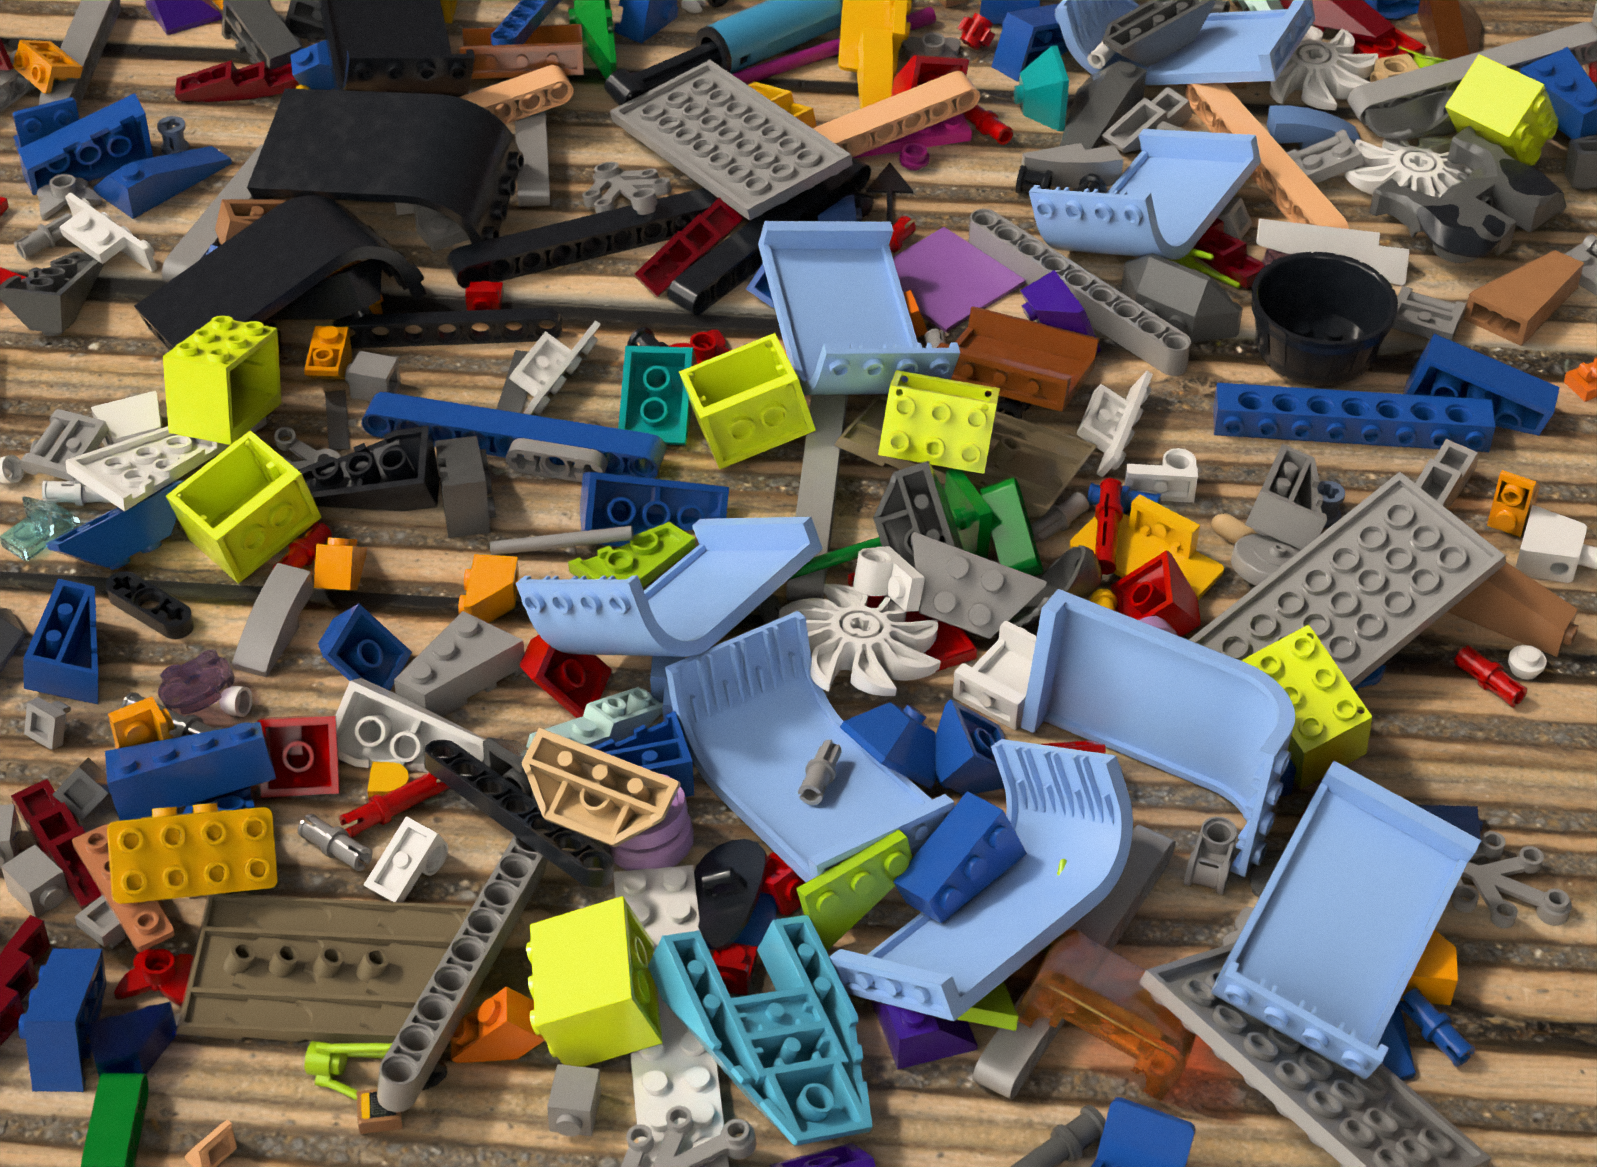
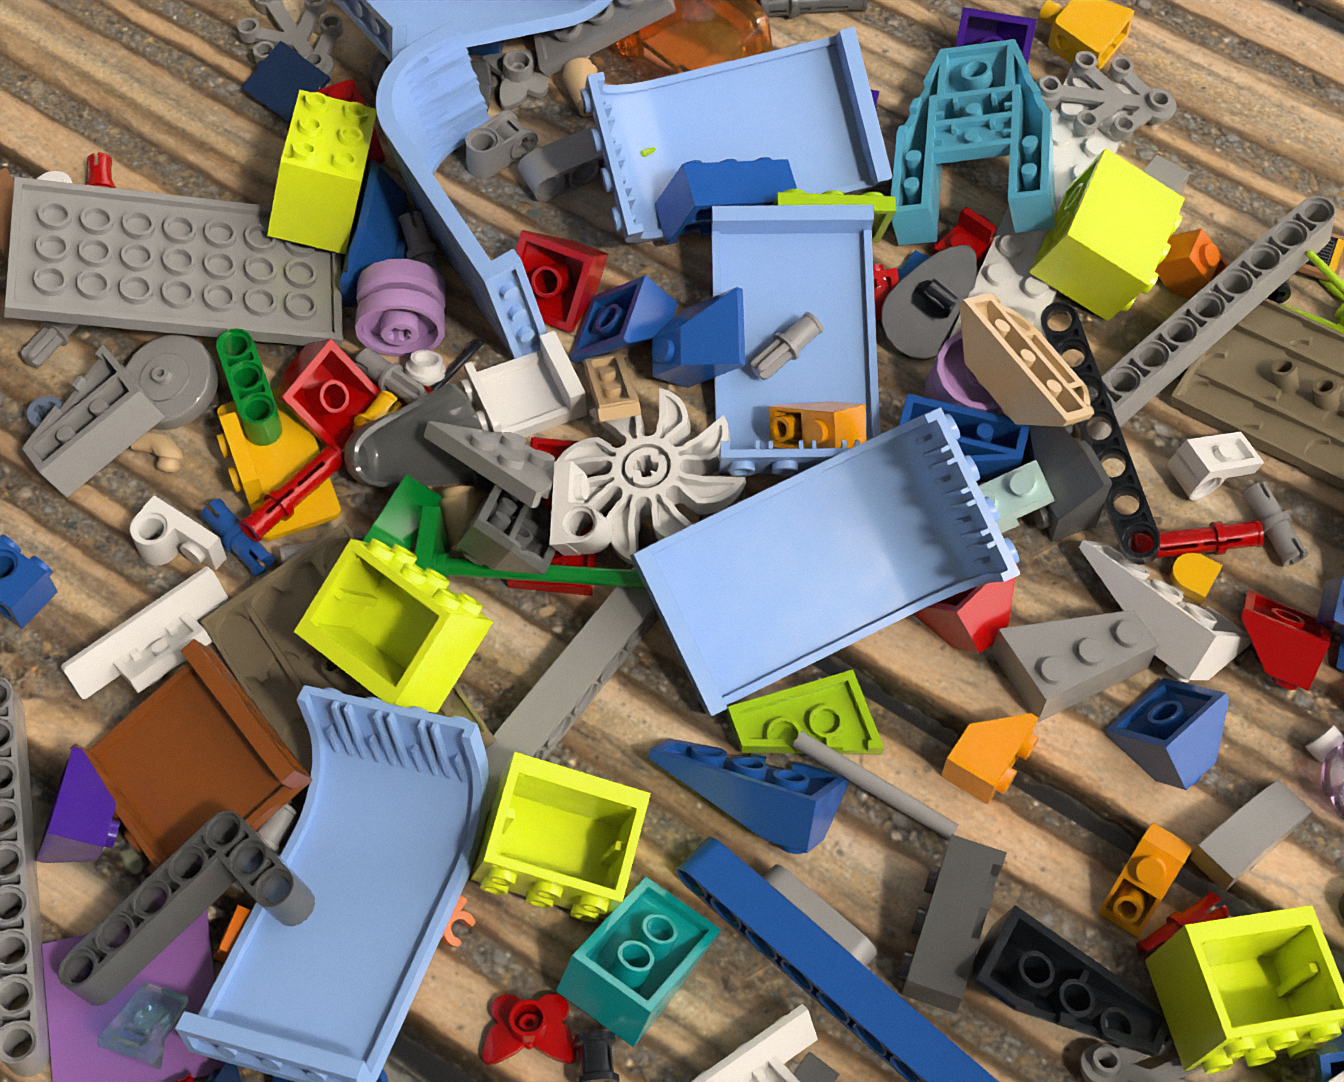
camera: 150 degrees left, 15 degrees up
none -> dark grey beam [58,810,315,1006]
none -> clear light blue slope [97,982,189,1070]
none -> green beam [216,328,282,446]
none -> tan cone [562,58,598,117]
none -> tan tile [582,353,641,422]
none -> light orange slope [769,401,866,449]

